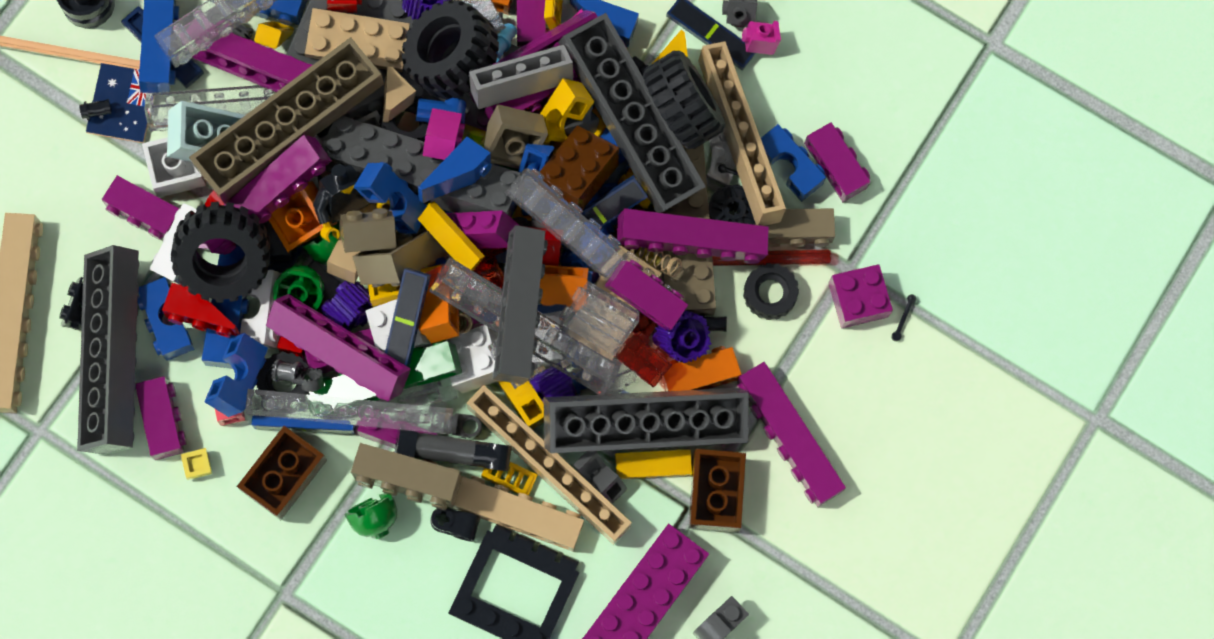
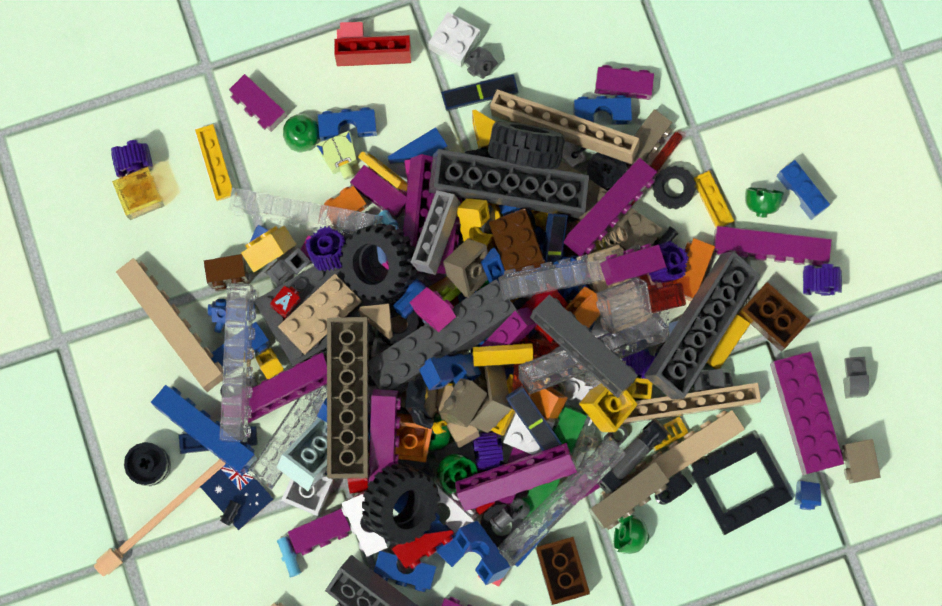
camera: 45 degrees left, 5 degrees up
blue slope [418,137,492,203] -> none
dark pink brick [742,21,781,55] -> none
magenta brick [828,264,893,329] -> none
black hinge [891,294,917,342] -> none
none -> medium azure pin [277,536,302,578]
none -> yellow slope [579,383,638,432]
none -> yellow tile [694,170,734,228]
none -> green cylinder [745,187,784,218]
none -> blue arch [776,160,830,220]
none -> dark purple brick [803,264,842,296]

